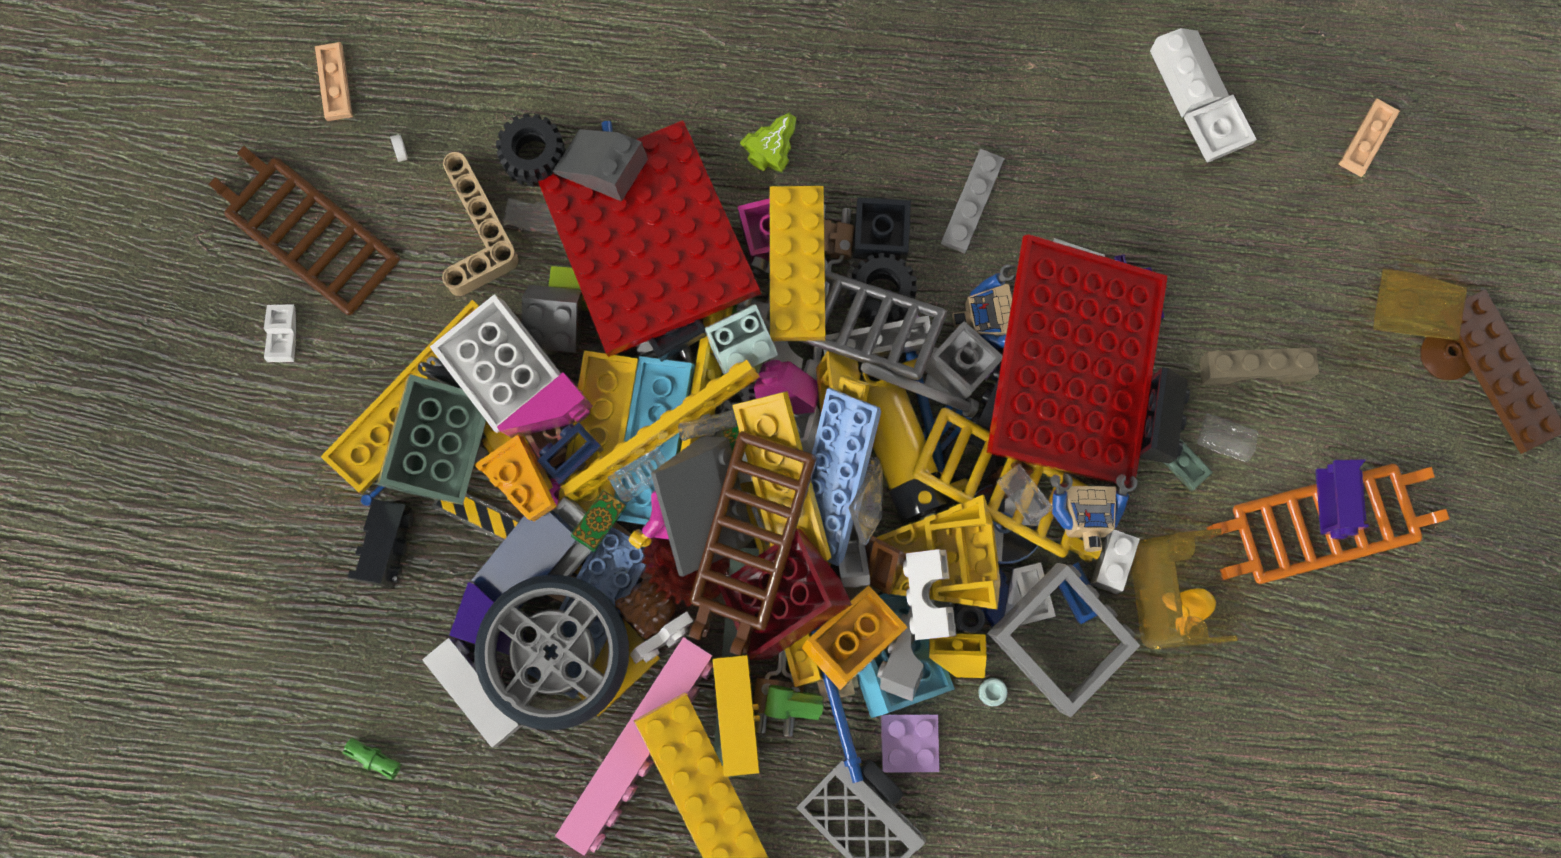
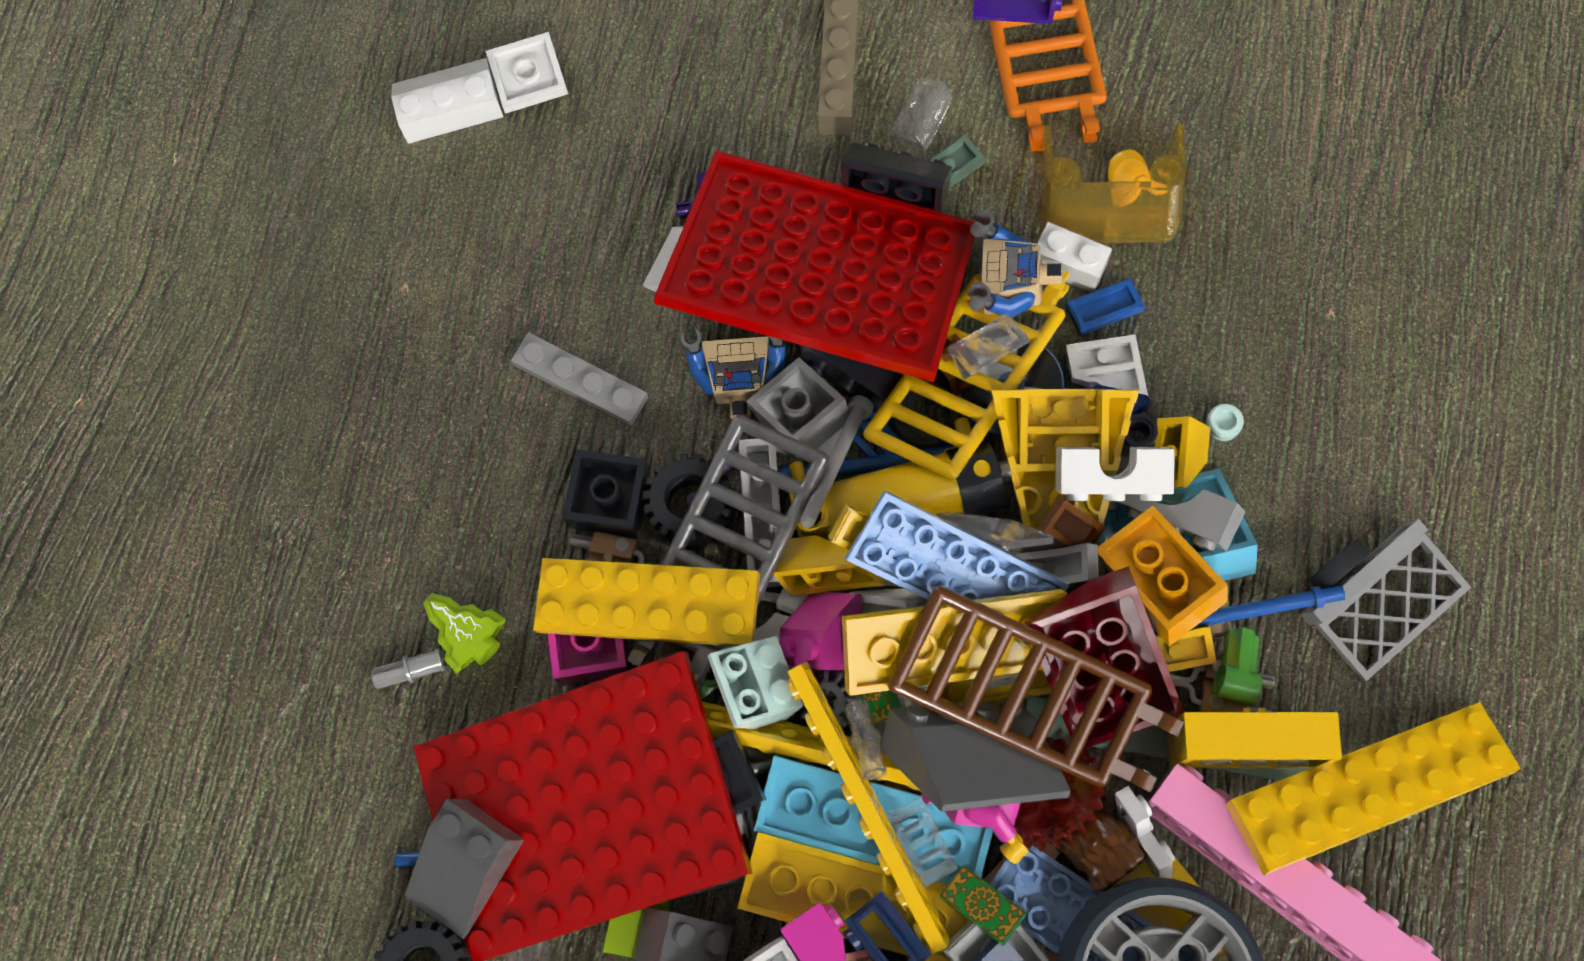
camera: 75 degrees left, 5 degrees down
lavender plate [881,715,939,772] -> none
light grey window [988,563,1140,717] -> none
none -> light grey axle [371,649,446,689]

